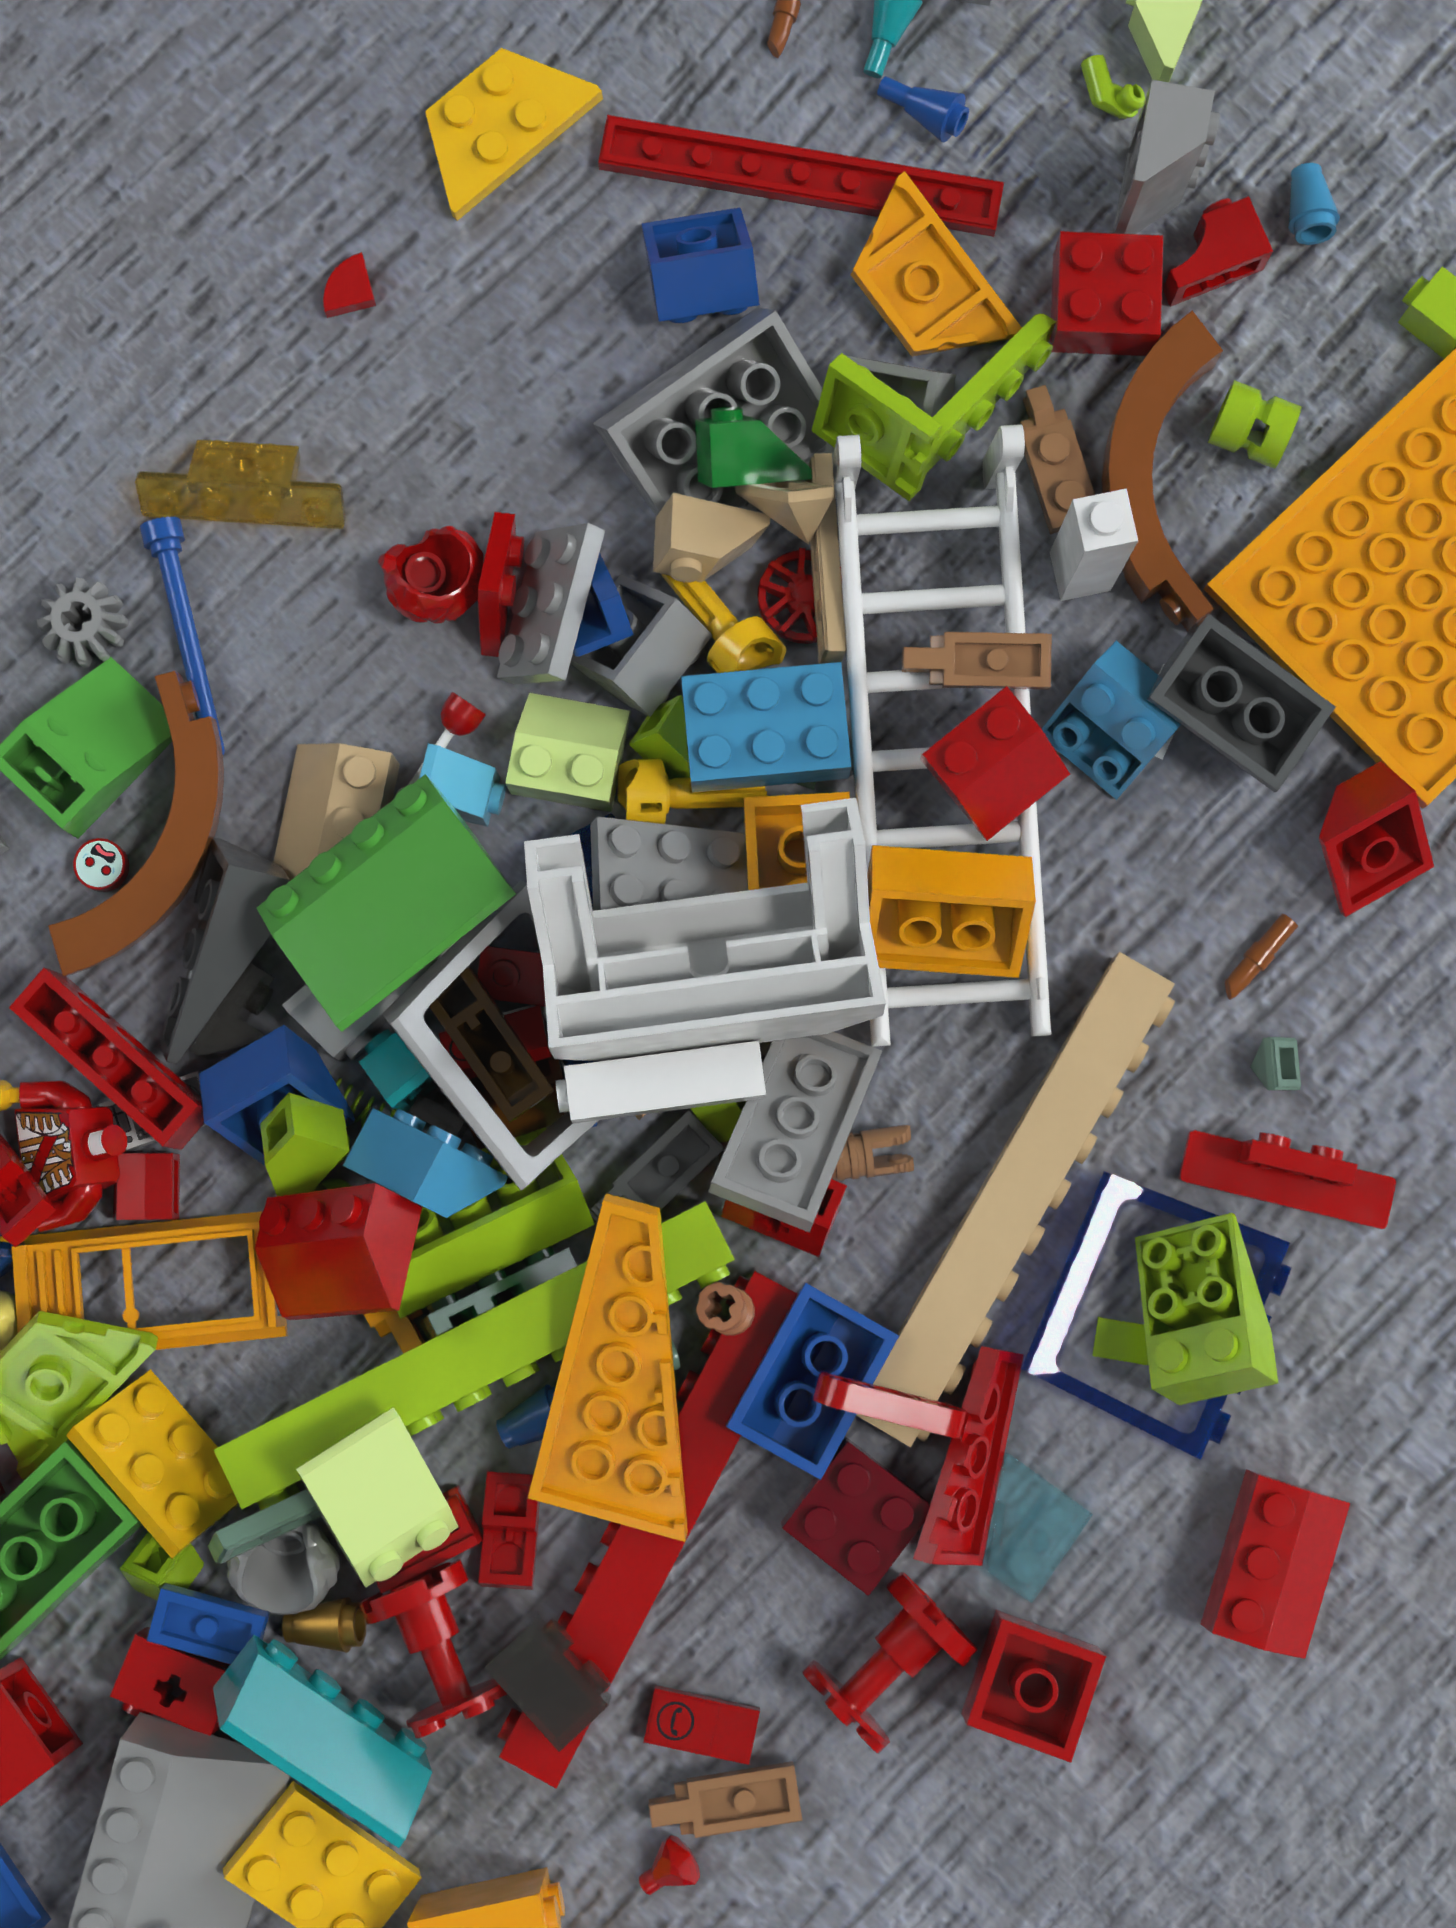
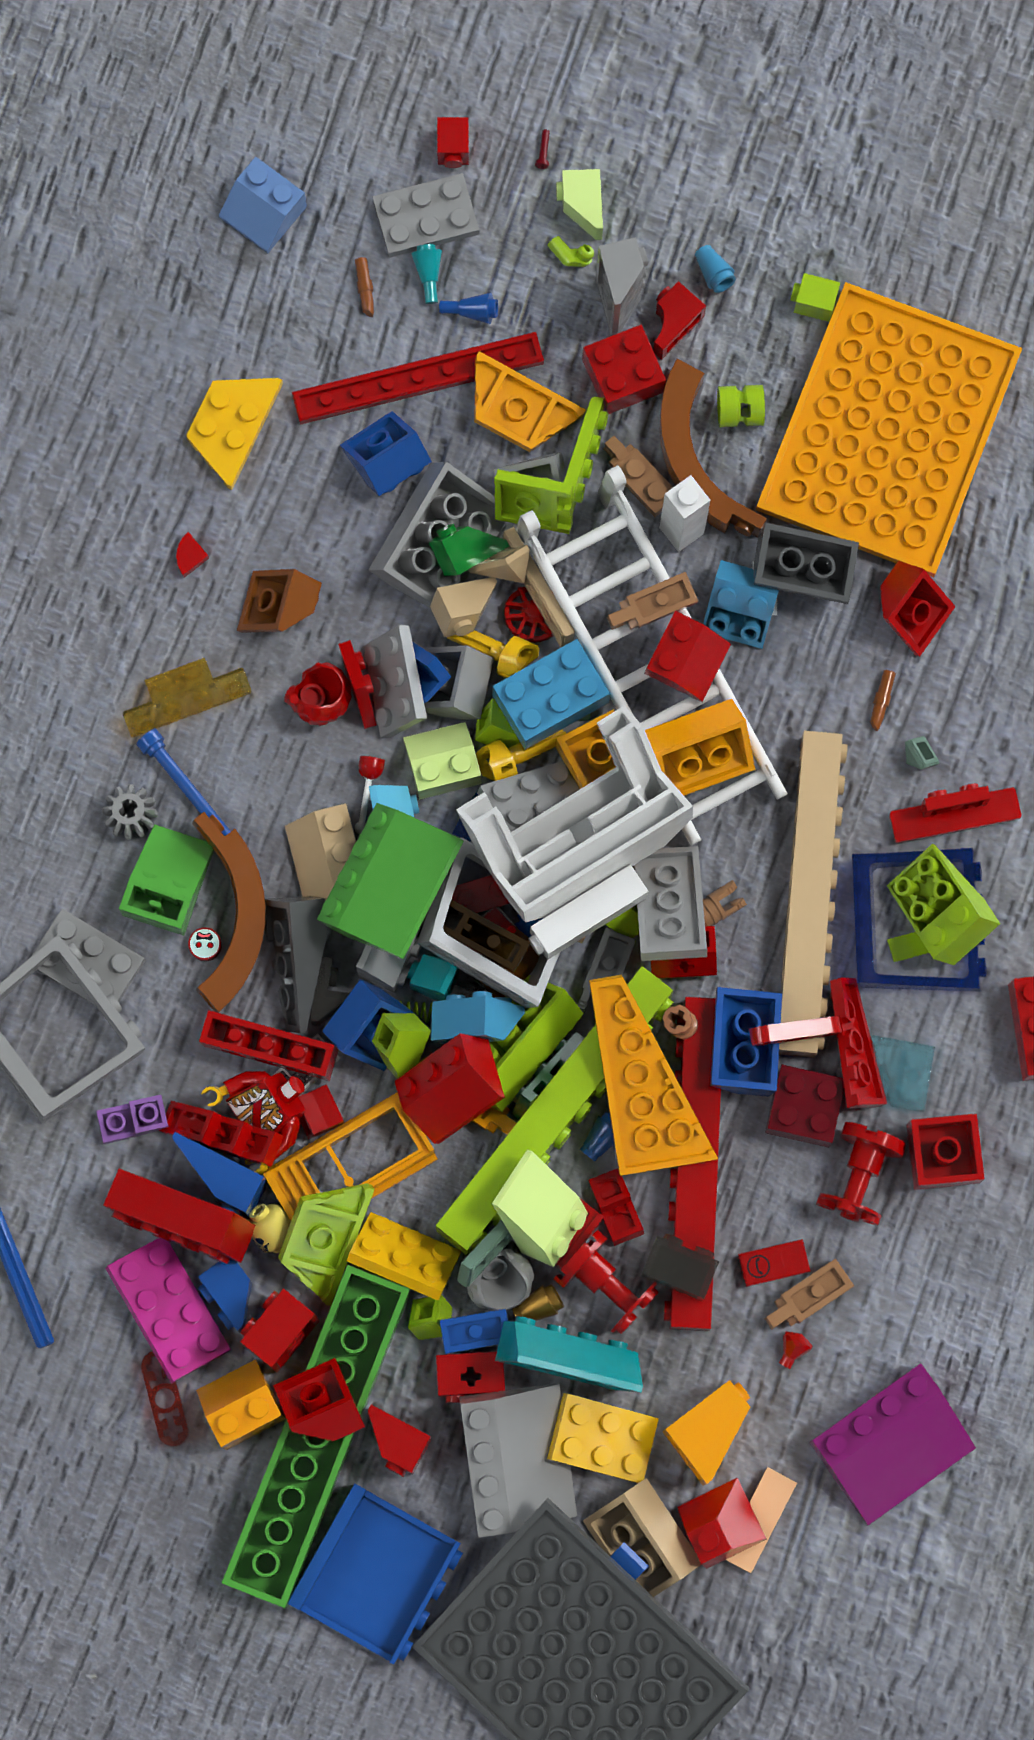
camera: 30 degrees left, 5 degrees down
none -> dark orange slope [237,569,322,633]

